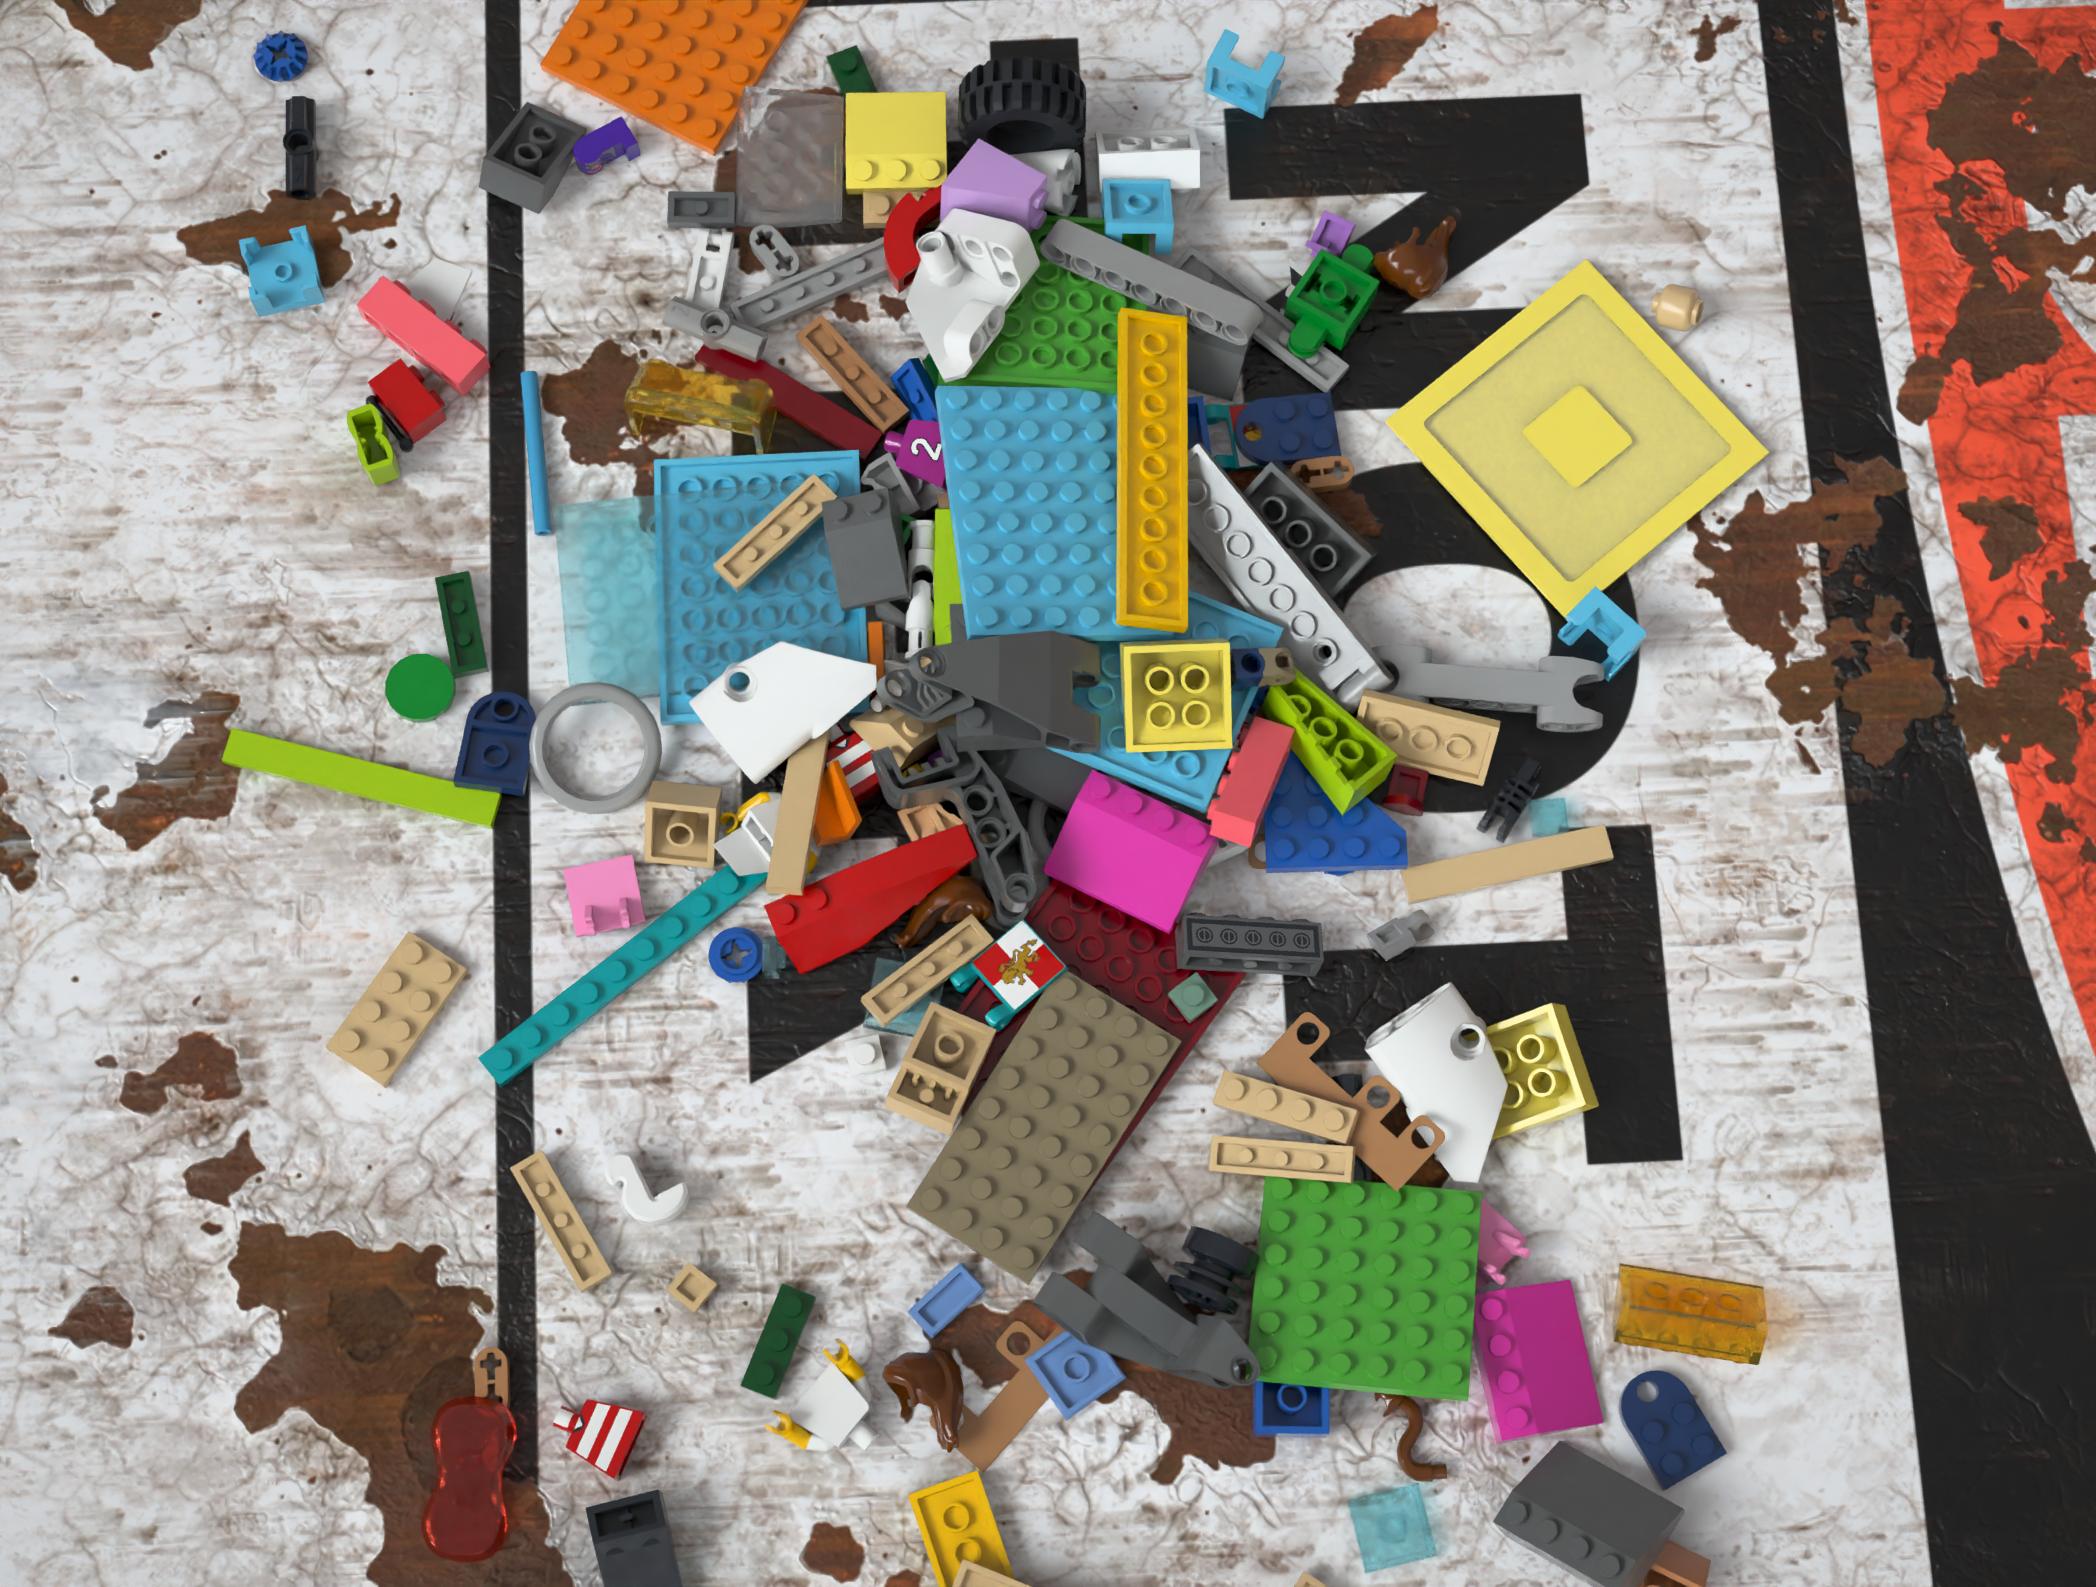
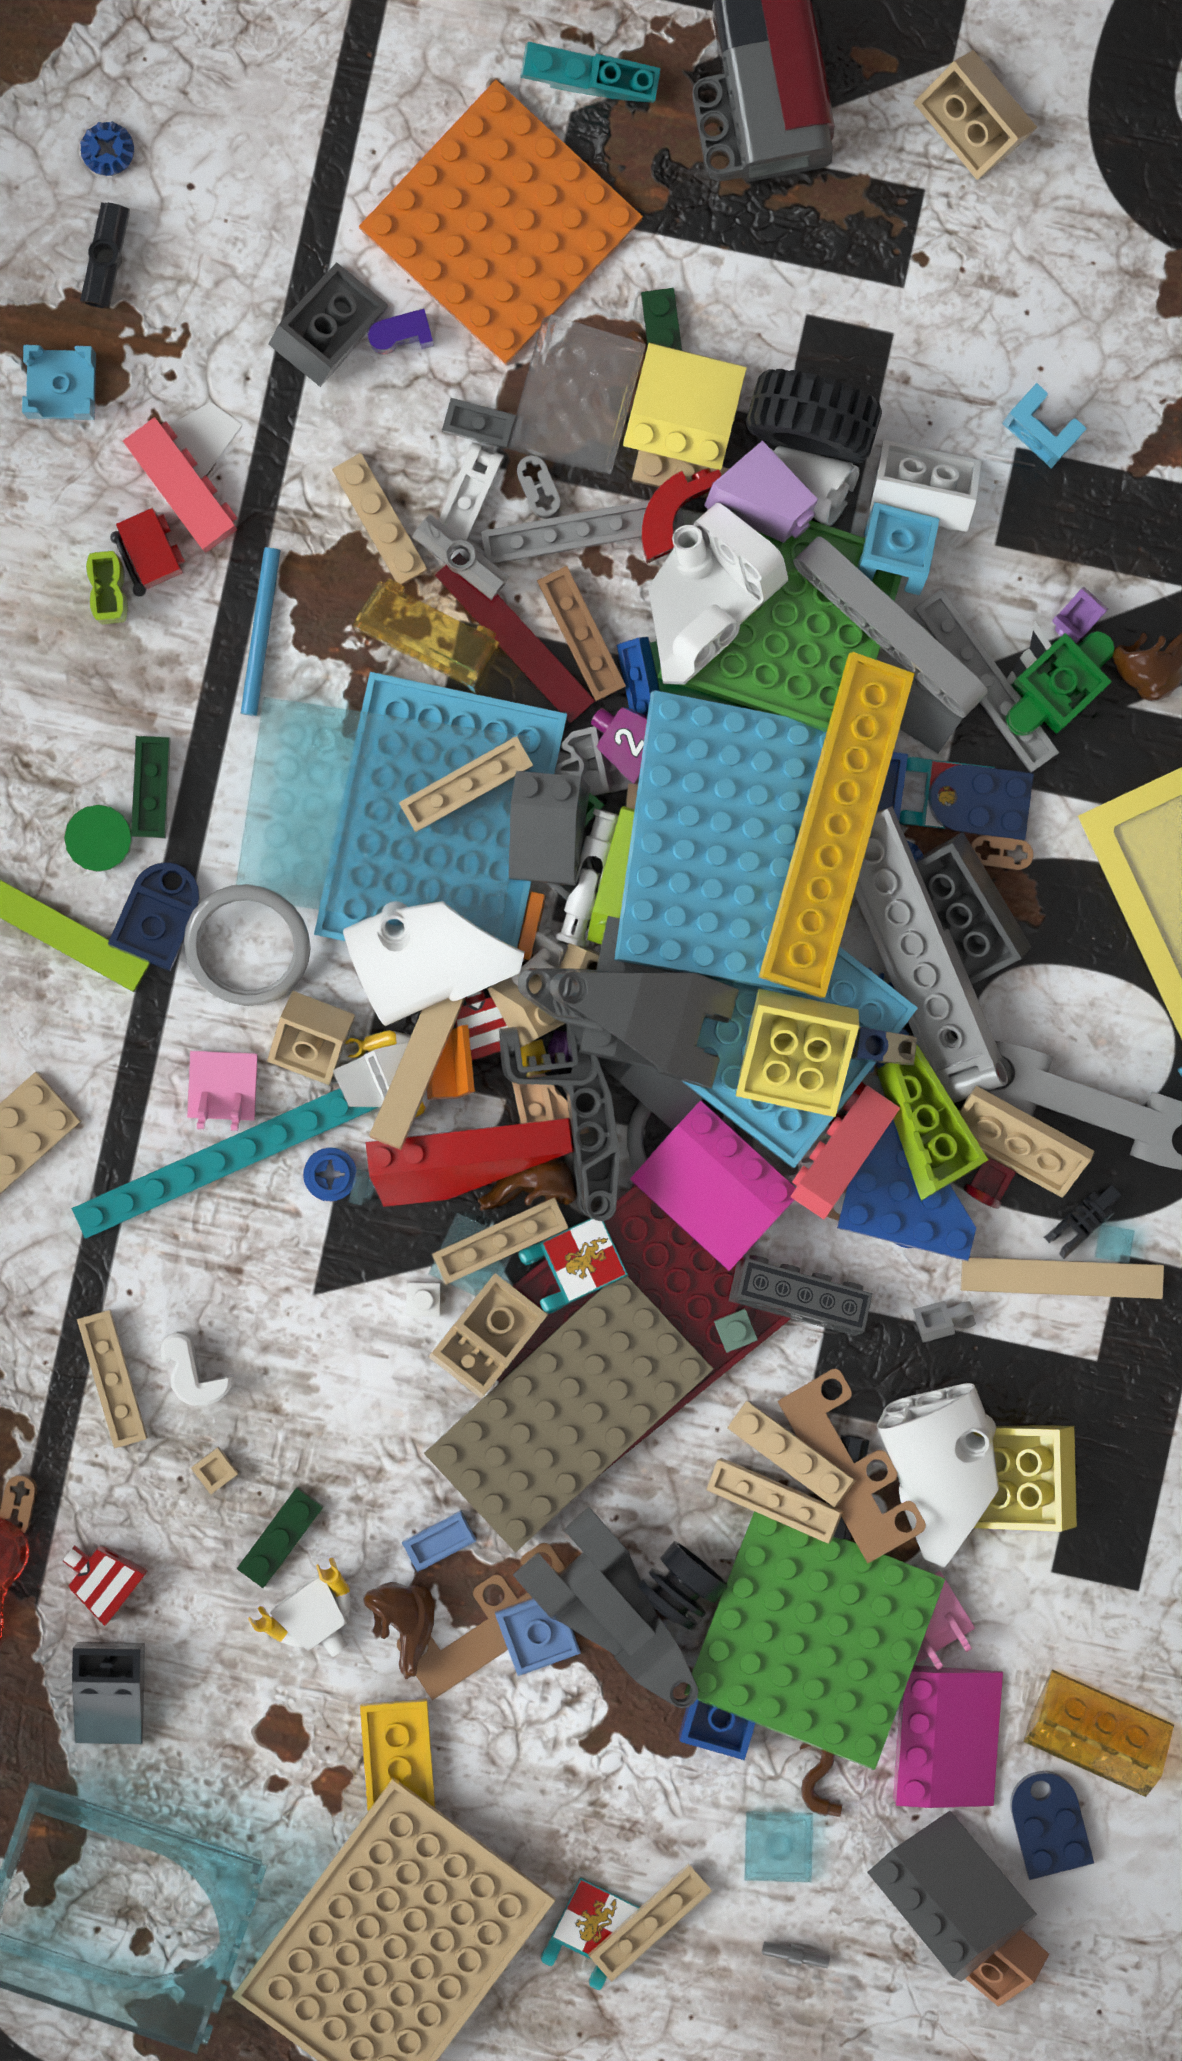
camera: 15 degrees right, 15 degrees up
none -> tan plate [332,453,428,587]

